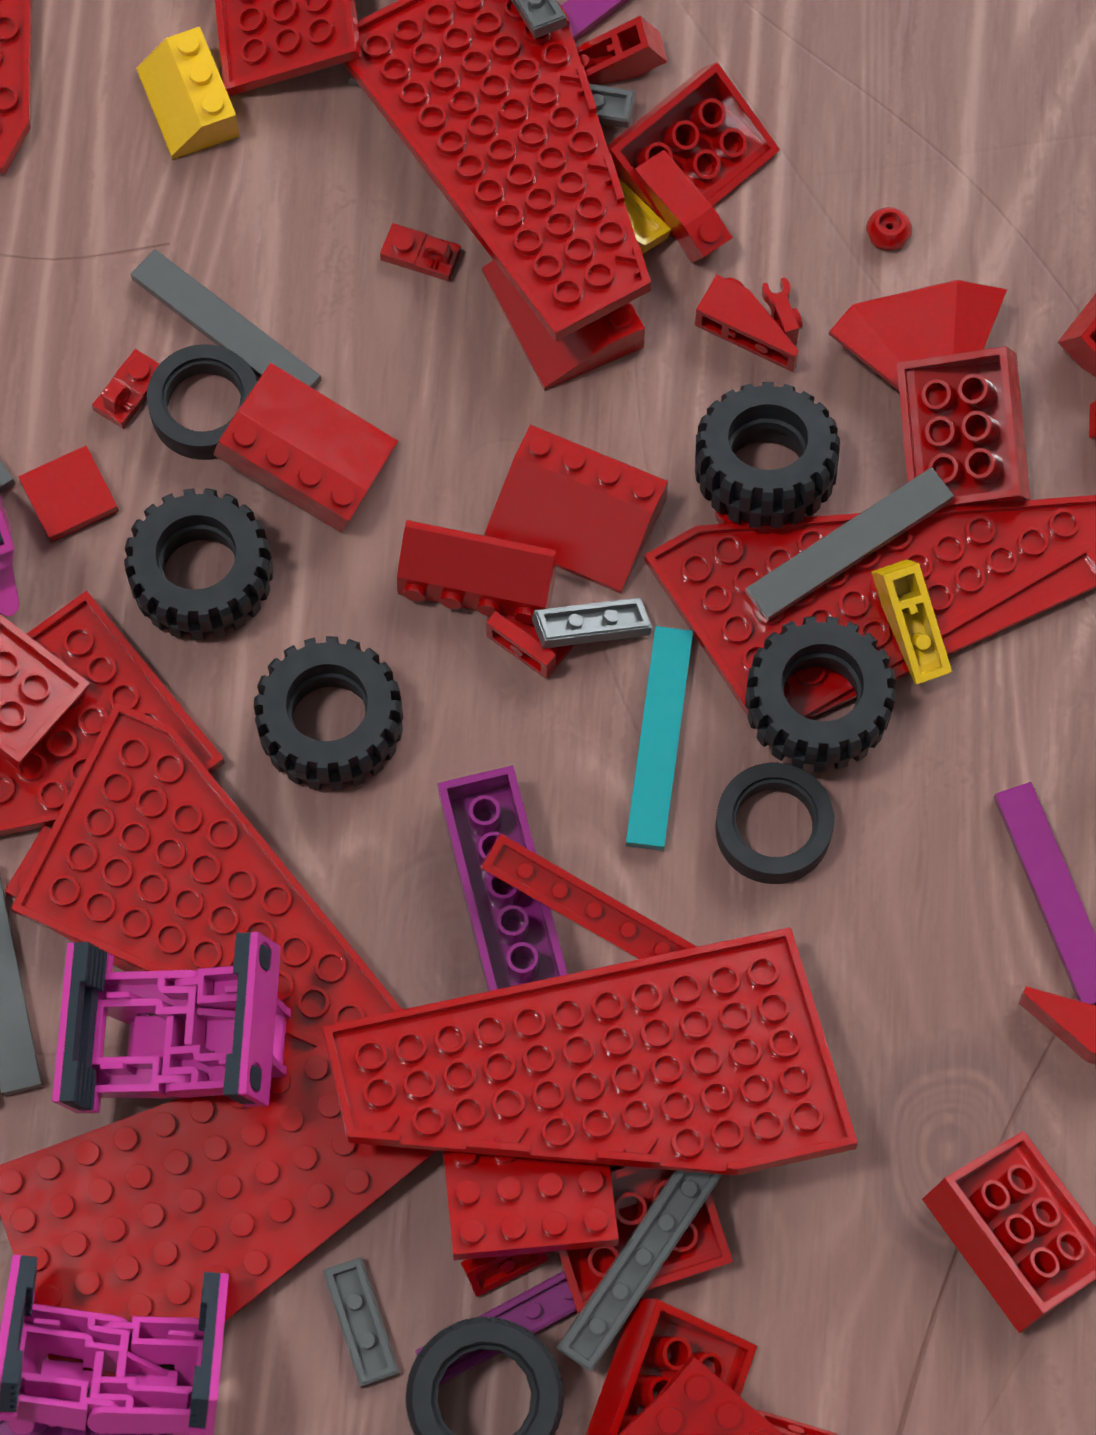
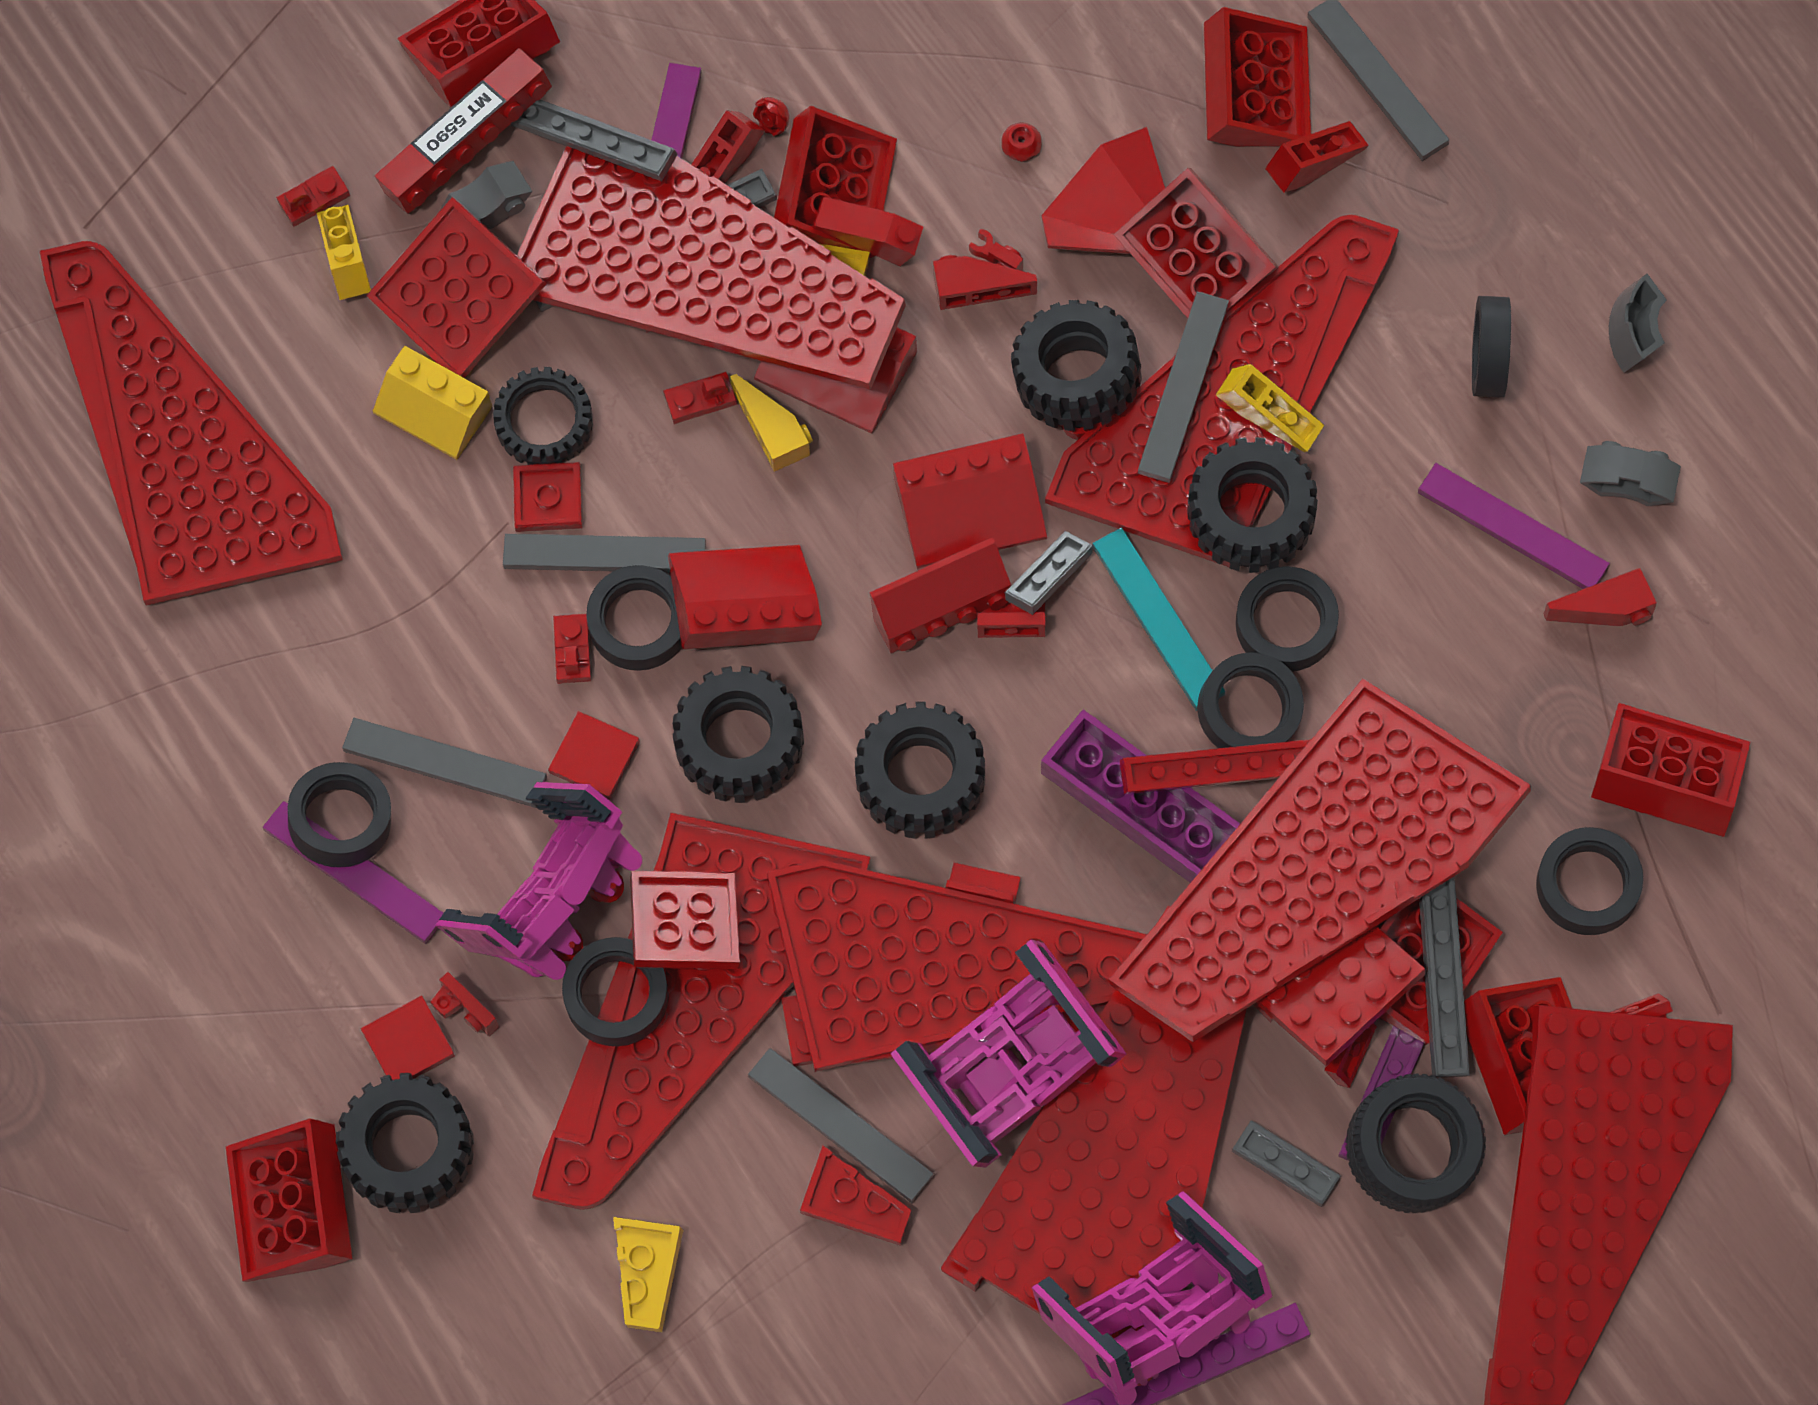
camera: 35 degrees left, 0 degrees up
none -> black tyre [493,367,593,465]
none -> red tile [513,462,582,532]
none -> yellow slope [730,374,813,472]
none -> red plate [753,97,790,136]
none -> red panel [946,863,1021,904]
none -> black tyre [1197,652,1304,748]
none -> black tyre [1536,827,1643,935]

